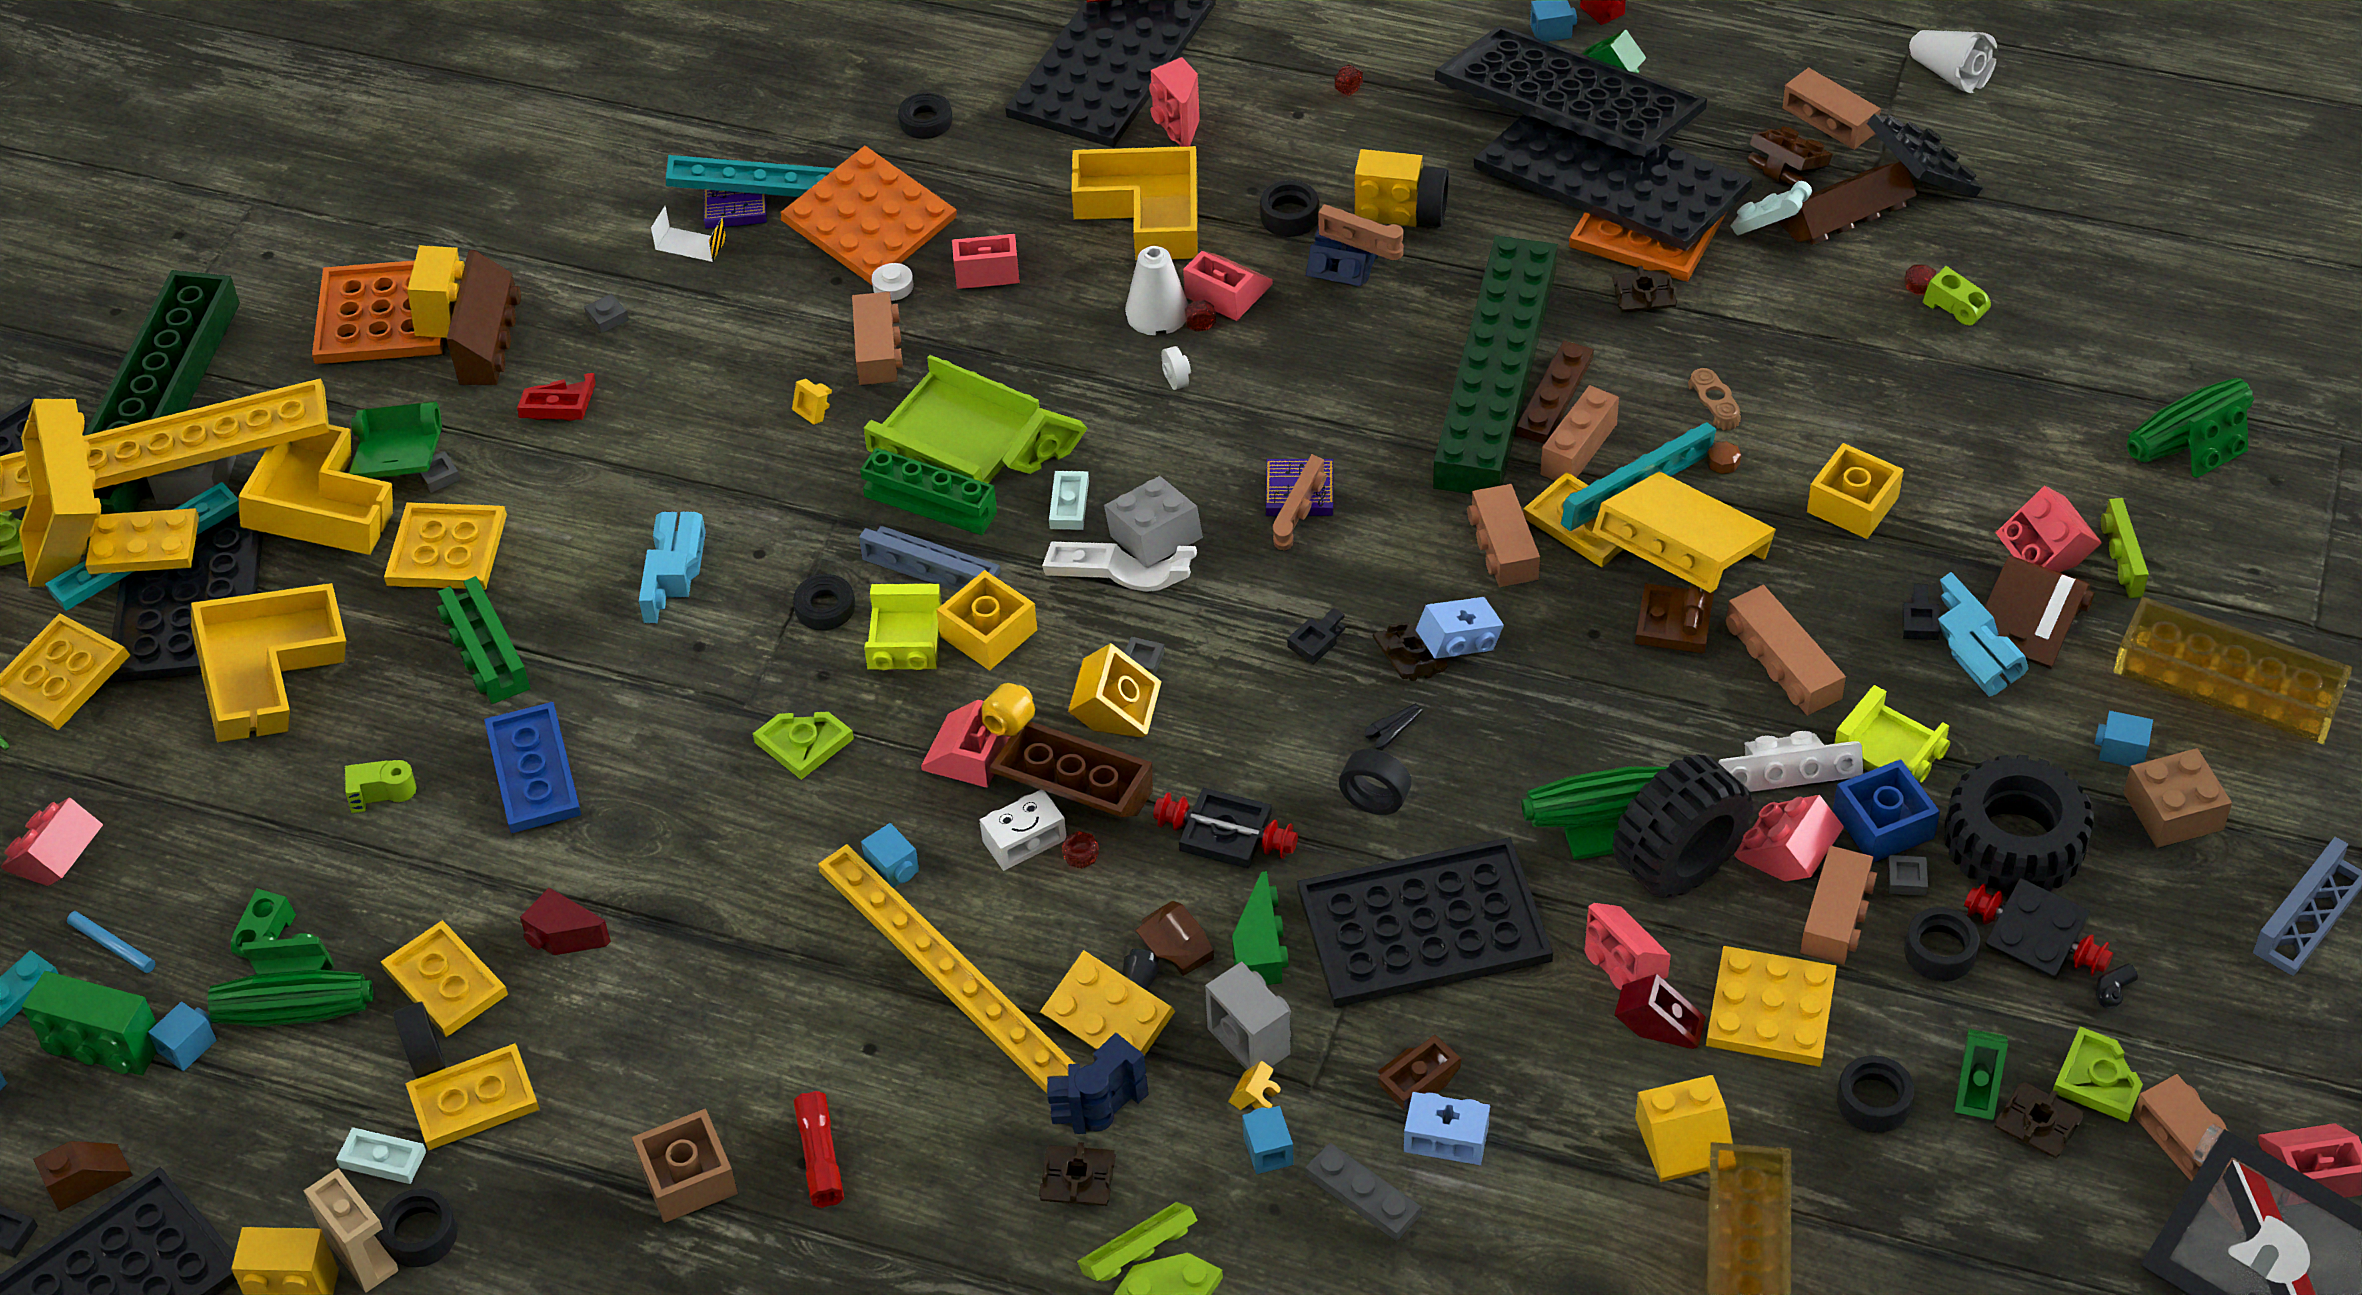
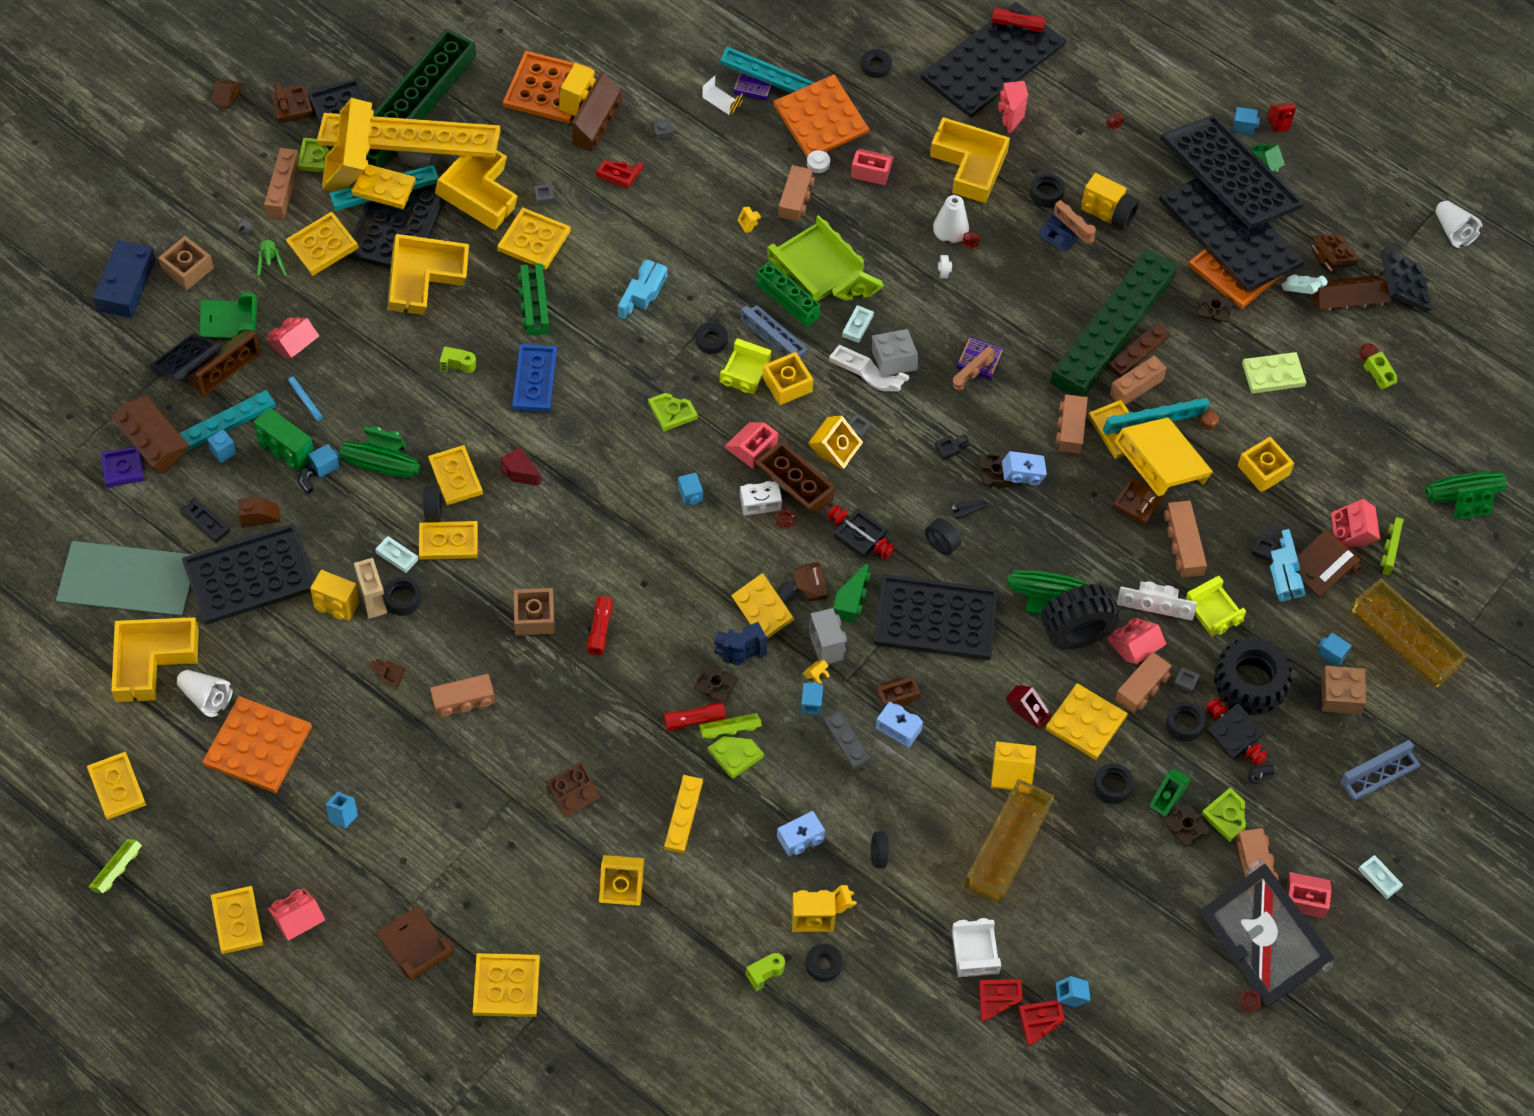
camera: 15 degrees right, 10 degrees up
green leg [231,888,296,960] -> none
green door [349,401,442,478] -> none
yellow plate [818,844,1076,1093] -> none
yellow head [982,683,1035,736] -> none
coral slope [1183,251,1273,321] -> none
coral slope [1584,903,1671,990] -> none
medium nougat piece [1688,368,1741,431] -> none
nougat brick [1782,67,1881,150] -> none
blue brick [1833,759,1940,863] -> none
none -> black arm [298,467,314,495]
none -> red axle [664,702,726,731]
none -> yellowish green plate [1242,352,1306,394]

